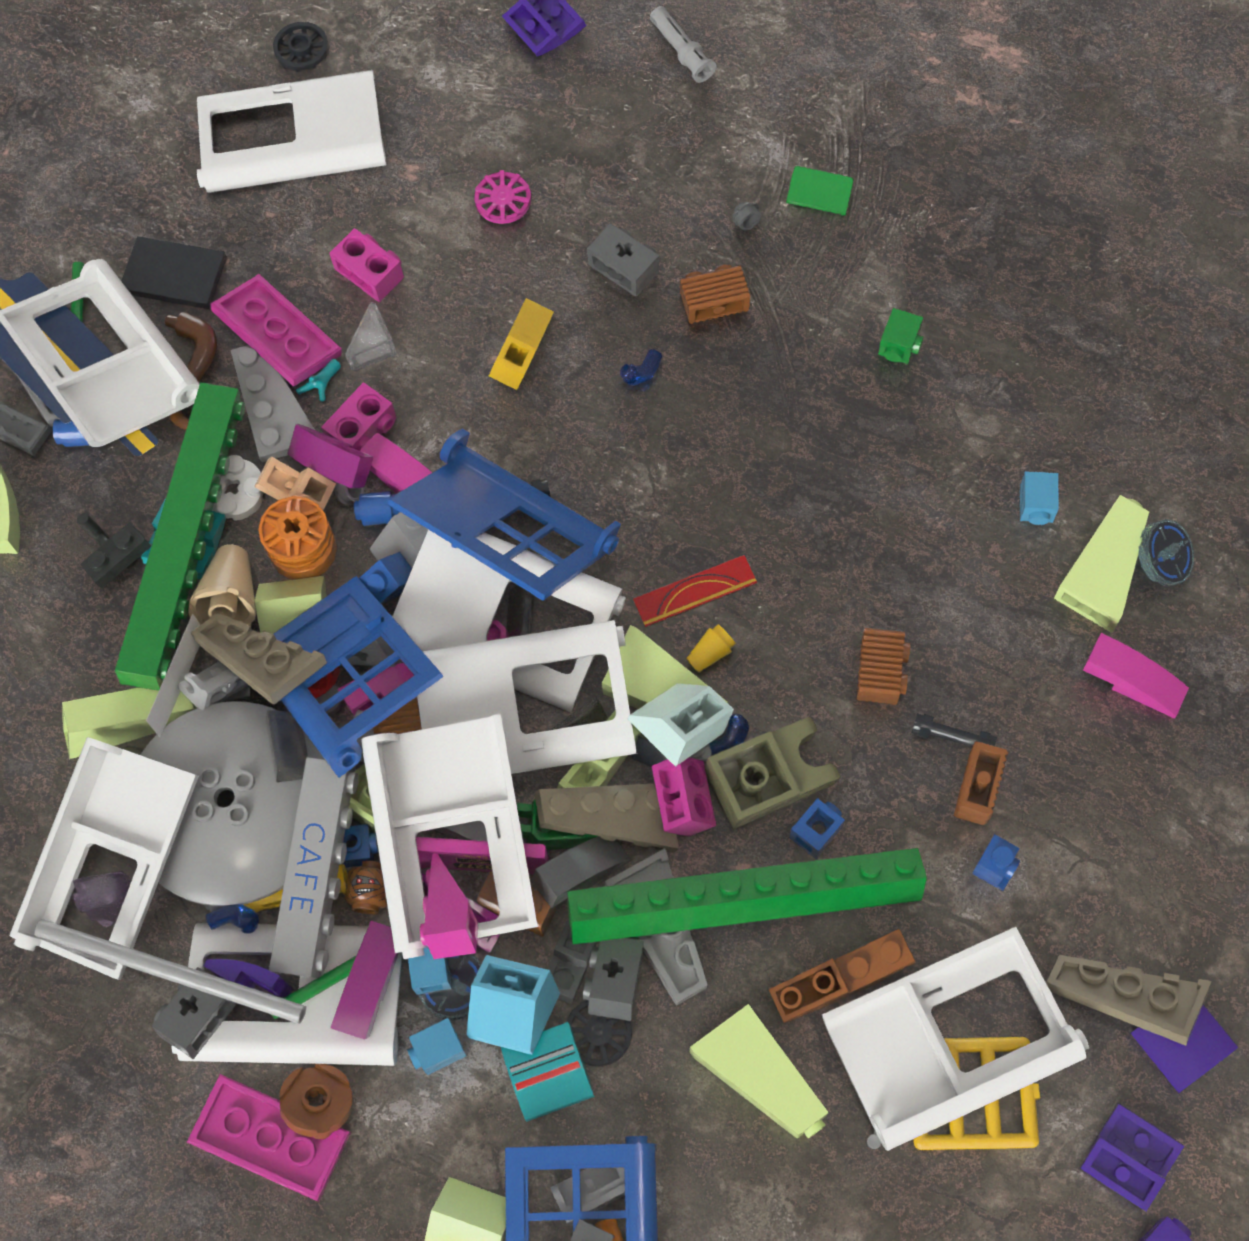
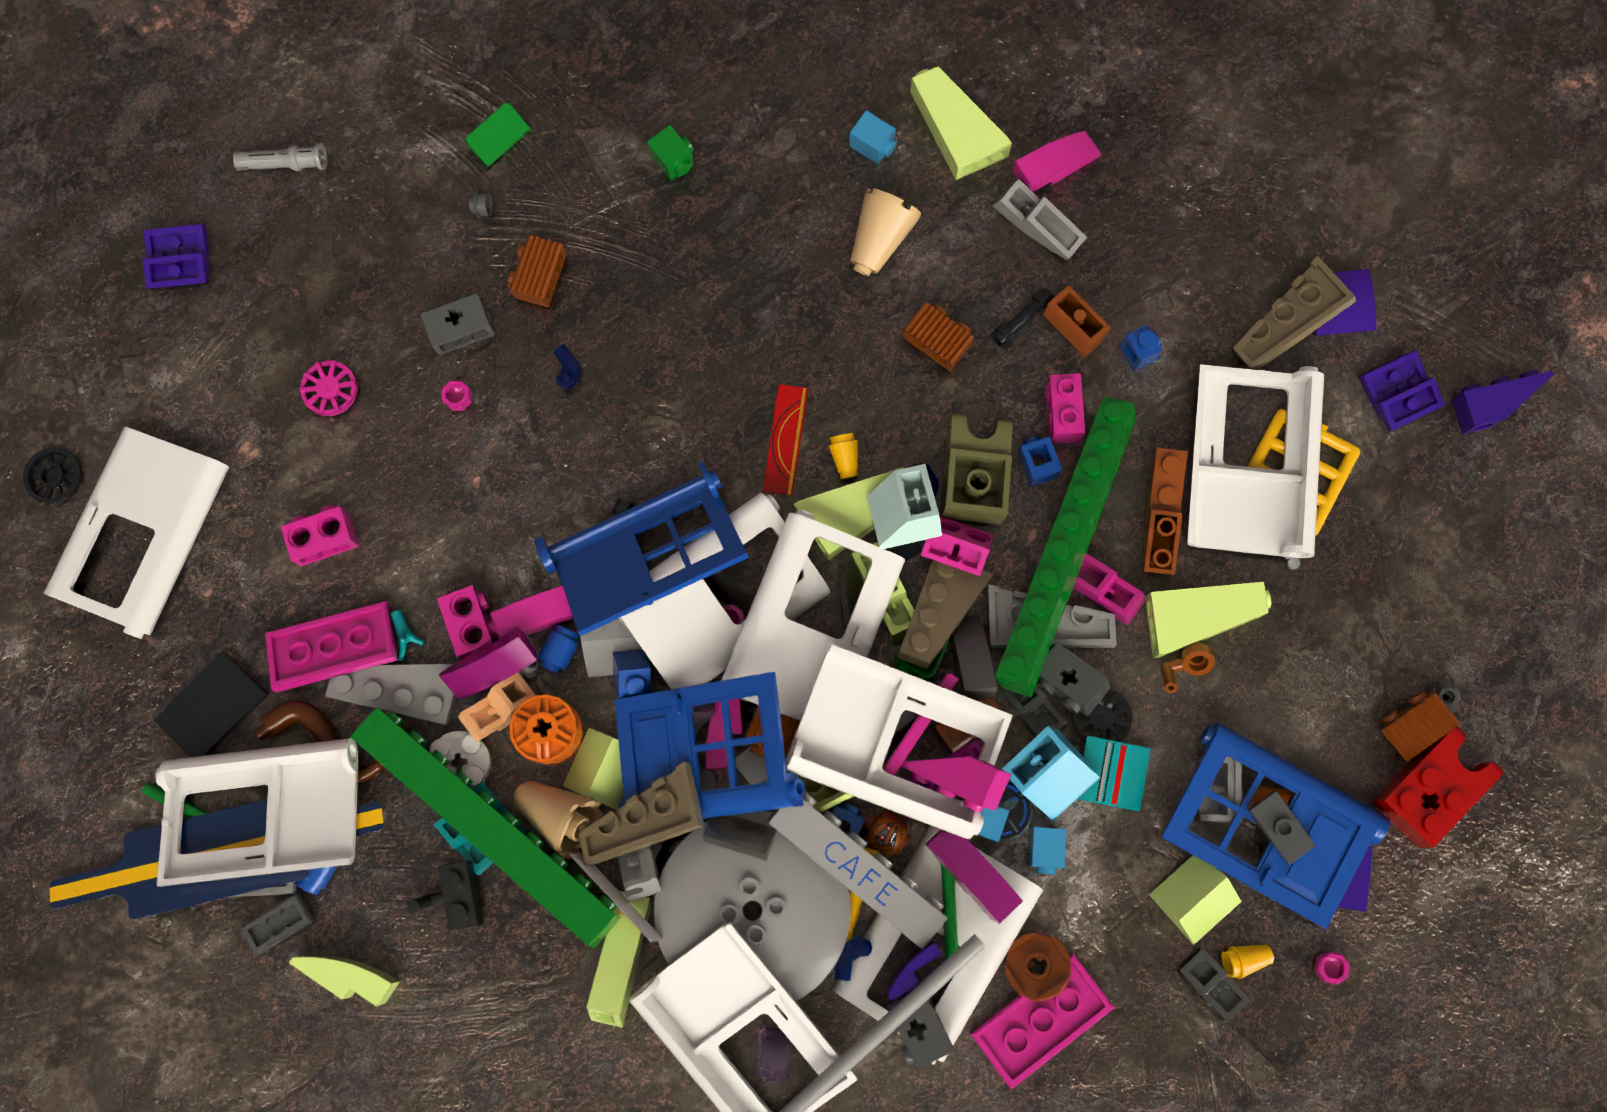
camera: 60 degrees left, 10 degrees up
clear slope [345,302,397,371] -> none
yellow slope [489,298,554,390] -> none
tile [1138,519,1194,587] -> none
none -> dark pink tile [441,380,472,411]
none -> tan cone [850,188,921,277]
none -> light grey slope [992,179,1087,260]
none -> dark pink brick [1045,374,1085,444]
none -> dark pink slope [1073,553,1146,626]
none -> dark orange plate [1160,643,1215,693]

